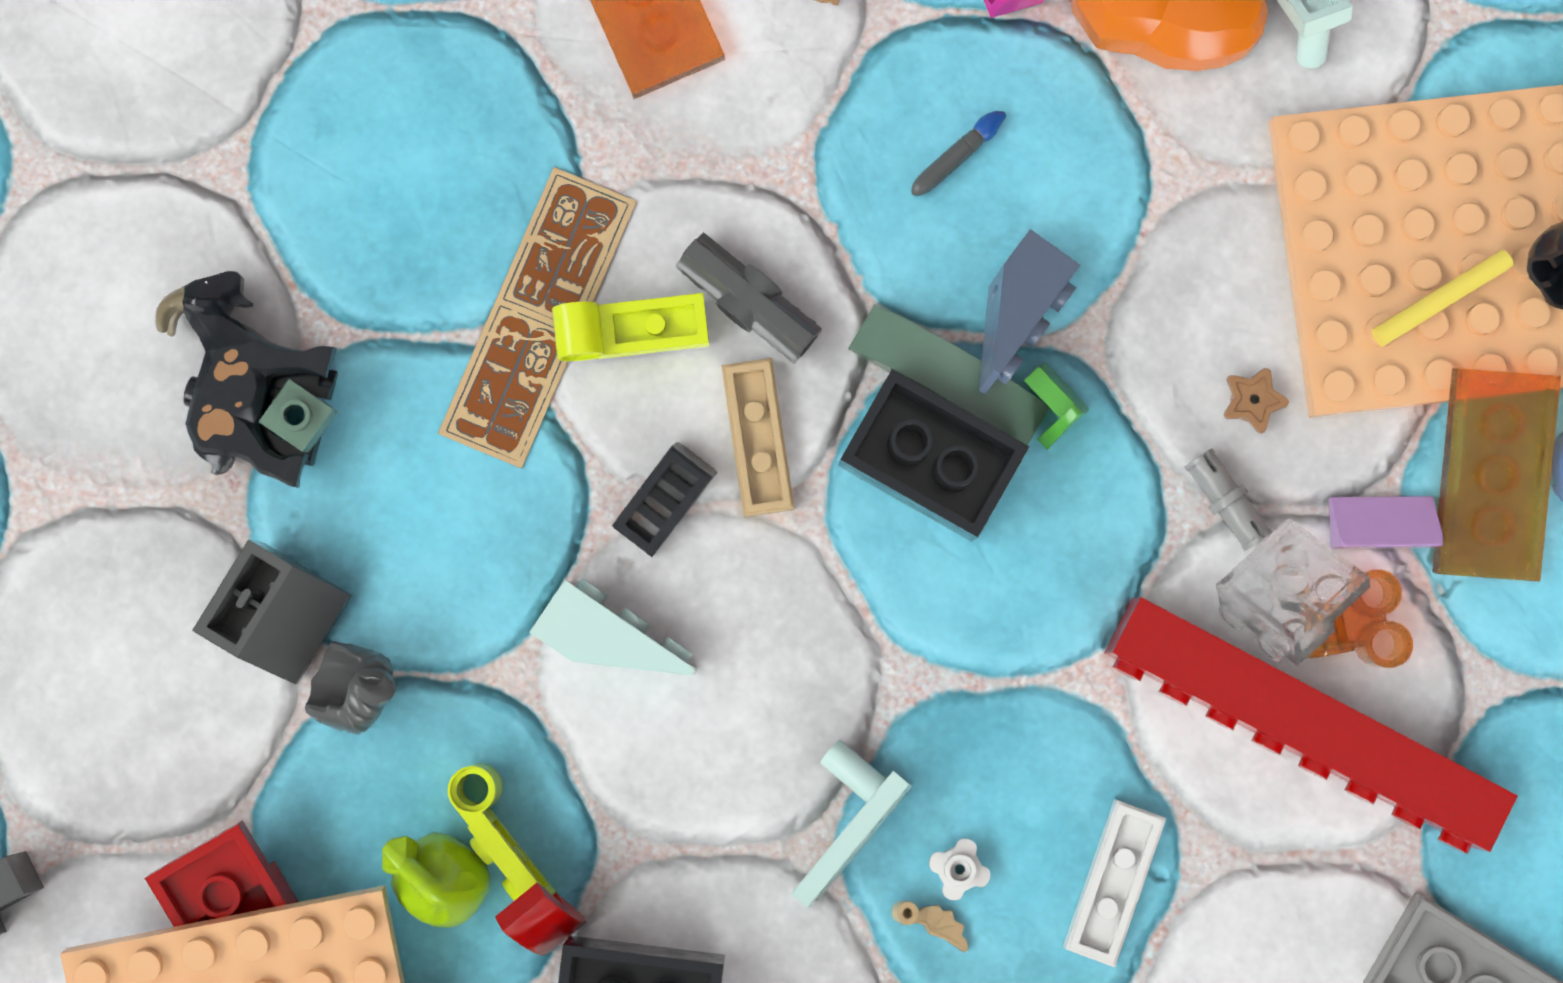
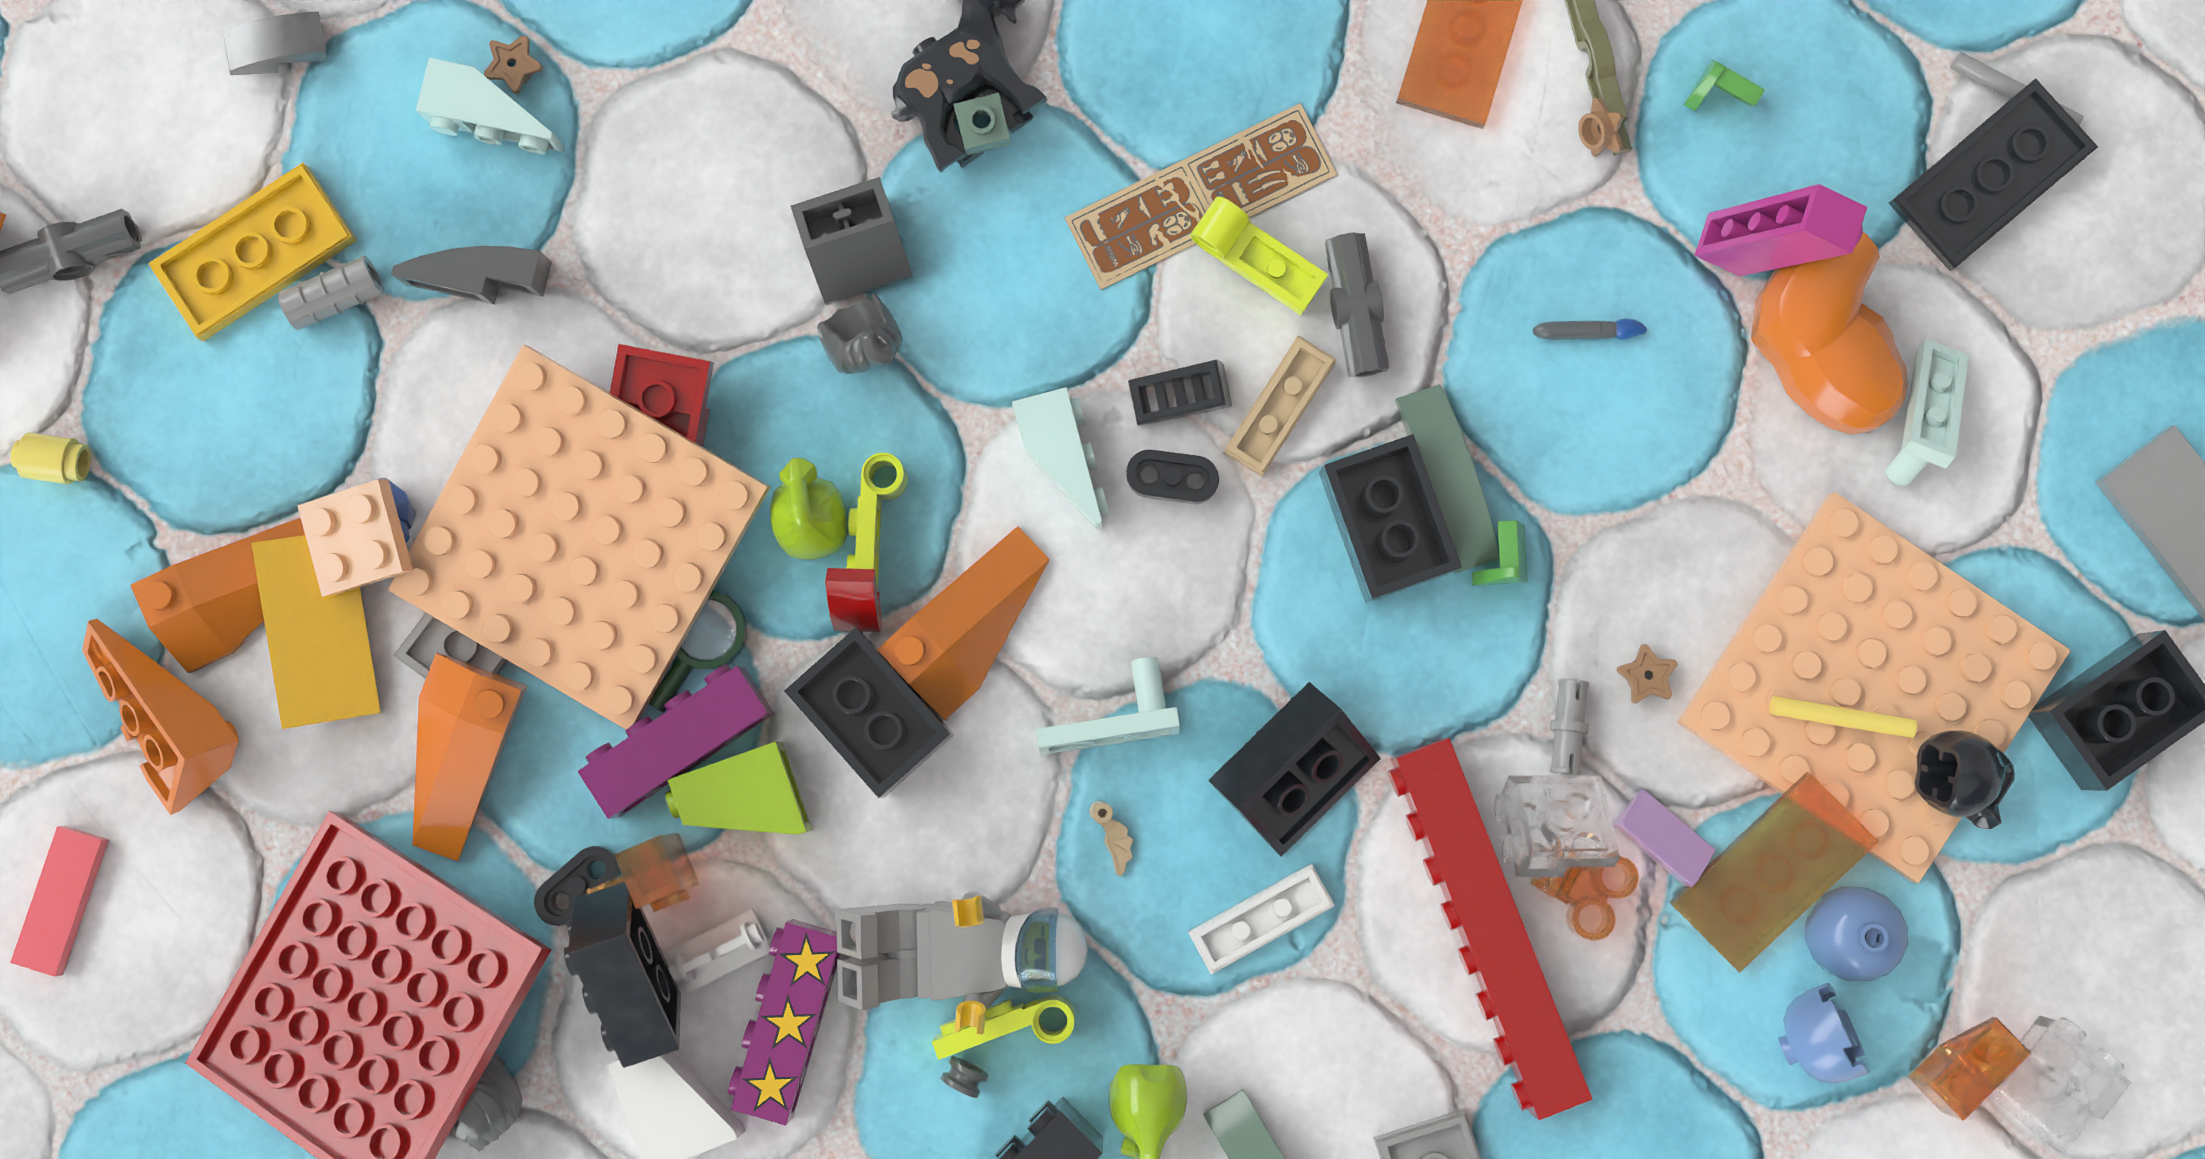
camera: 45 degrees right, 0 degrees up
white plate [929,838,990,900] -> none
sand blue slope [979,229,1080,395] -> none
none -> orange wedge [877,526,1050,721]
none -> black plate [1126,449,1219,504]
none -> black slope [1208,682,1381,856]

